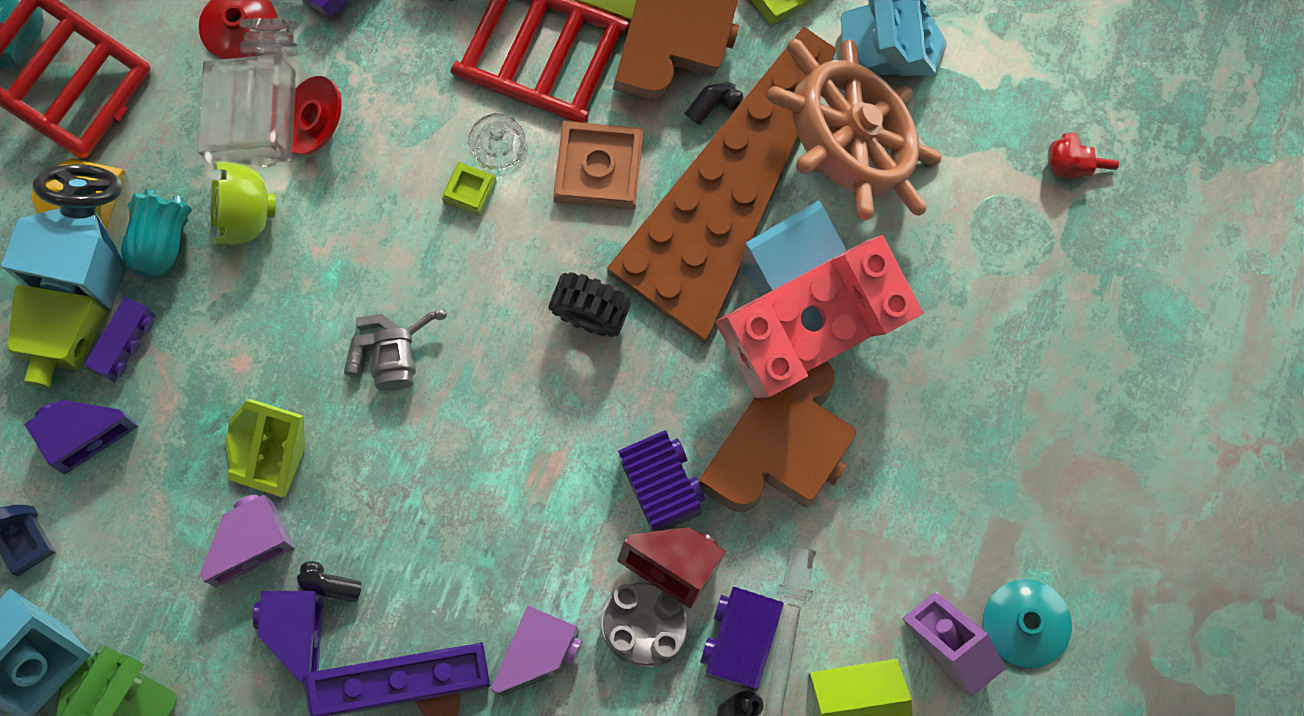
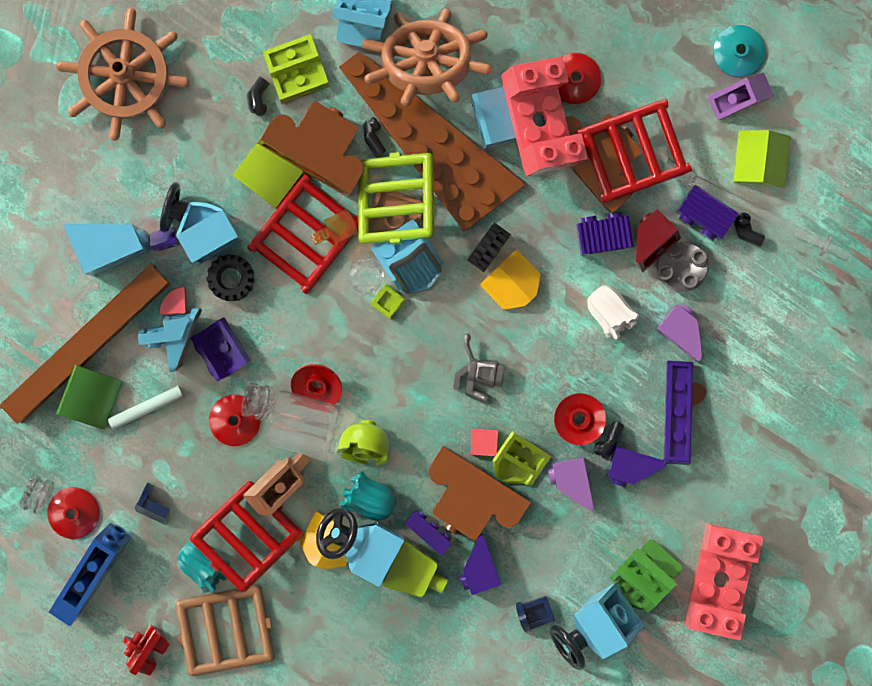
camera: 75 degrees left, 15 degrees up
none -> nougat hinge [243,452,311,516]
none -> clear orange plate [311,209,359,245]
none -> lime bar [358,152,434,245]
none -> medium azure piece [370,219,443,294]
none -> dark orange brick [429,446,531,540]
none -> coral tile [471,429,498,456]
none -> yellow slope [480,249,541,310]
none -> red dish [554,393,606,445]
none -> red dish [558,53,601,105]
none -> red bar [576,99,692,203]
none -> white piece [588,285,639,340]

